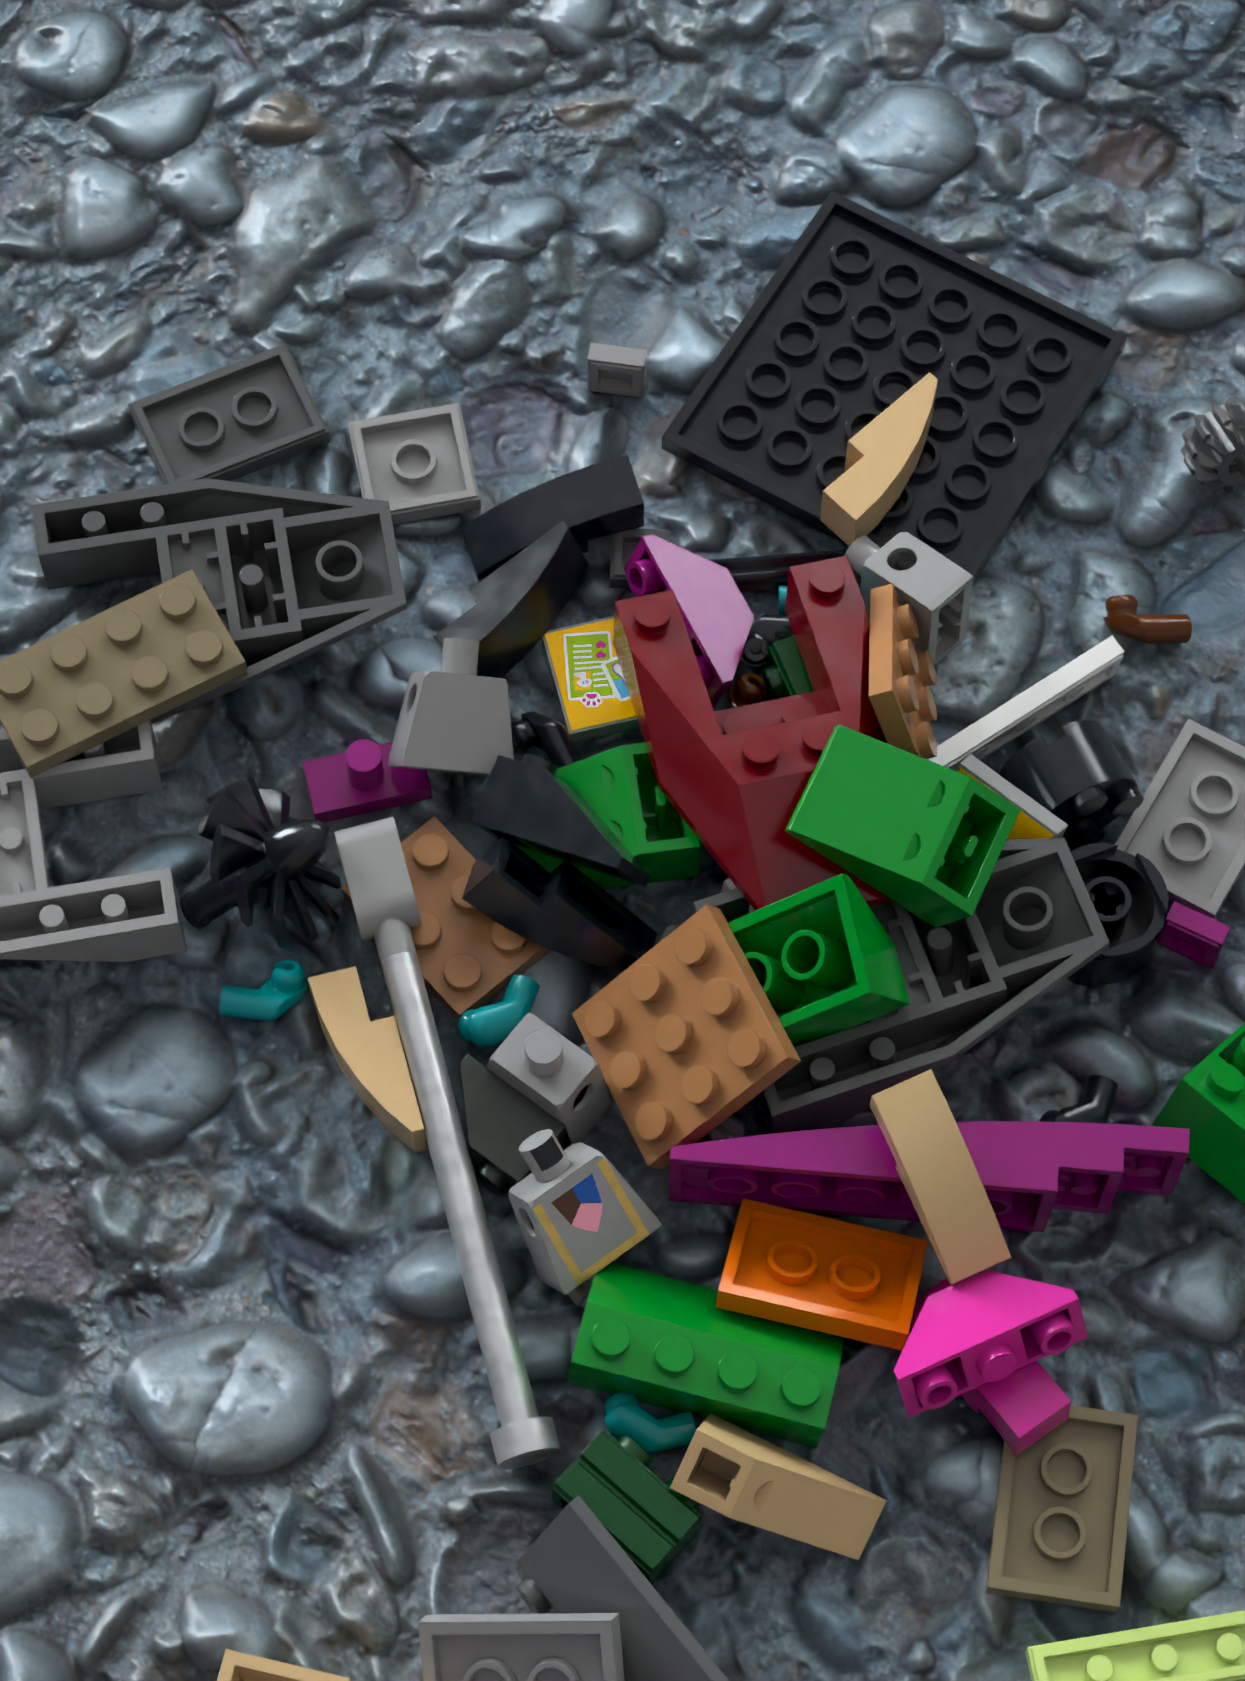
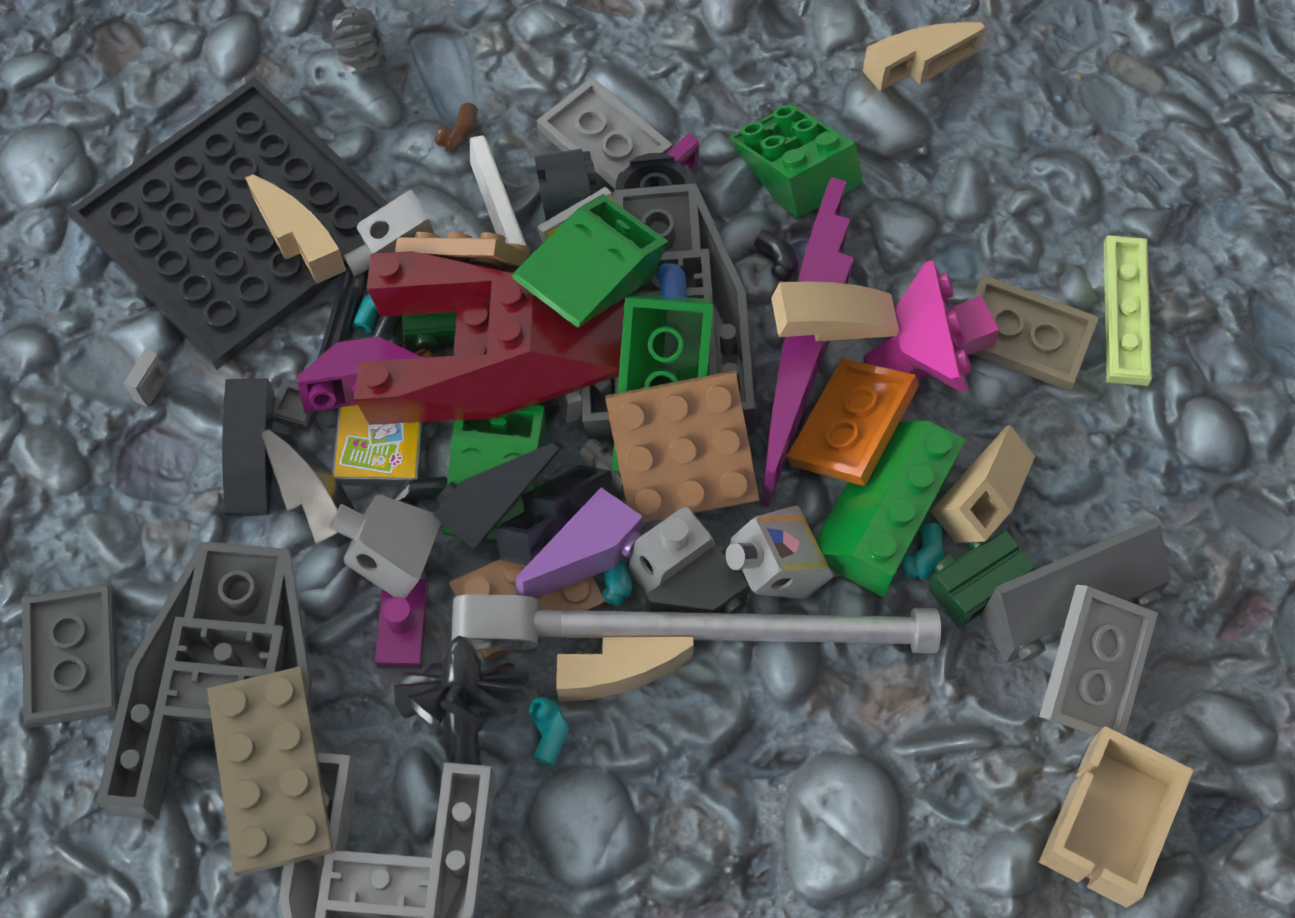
camera: 75 degrees left, 0 degrees up
light grey tile [347,403,481,525] -> none
none -> medium lavender slope [516,488,643,599]
none -> blue arm [656,263,687,297]

